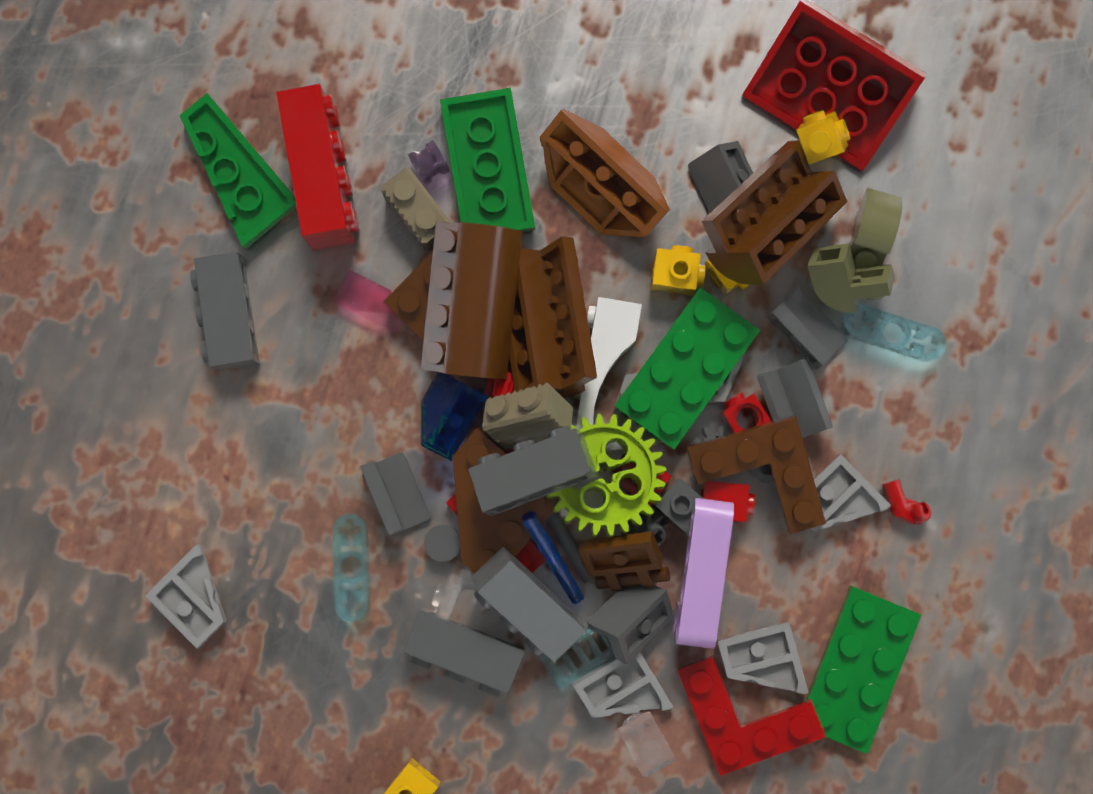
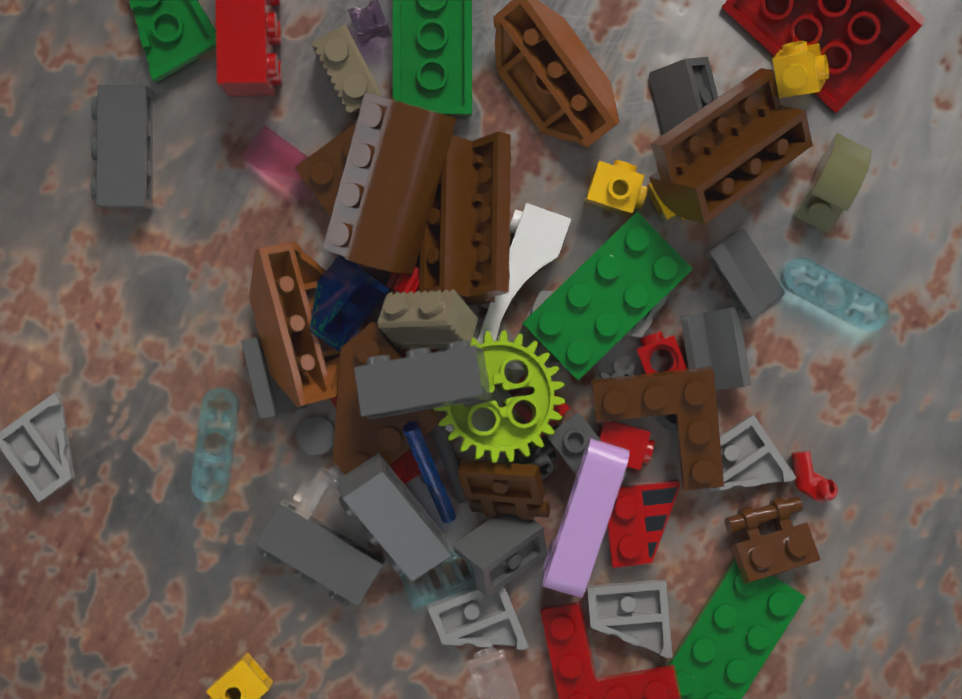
camera: 10 degrees right, 5 degrees up
olive brick [808,243,895,313] -> none
none -> dark orange wedge [249,241,349,407]
none -> red wing [607,480,680,568]
none -> reddish brown plate [725,497,821,584]

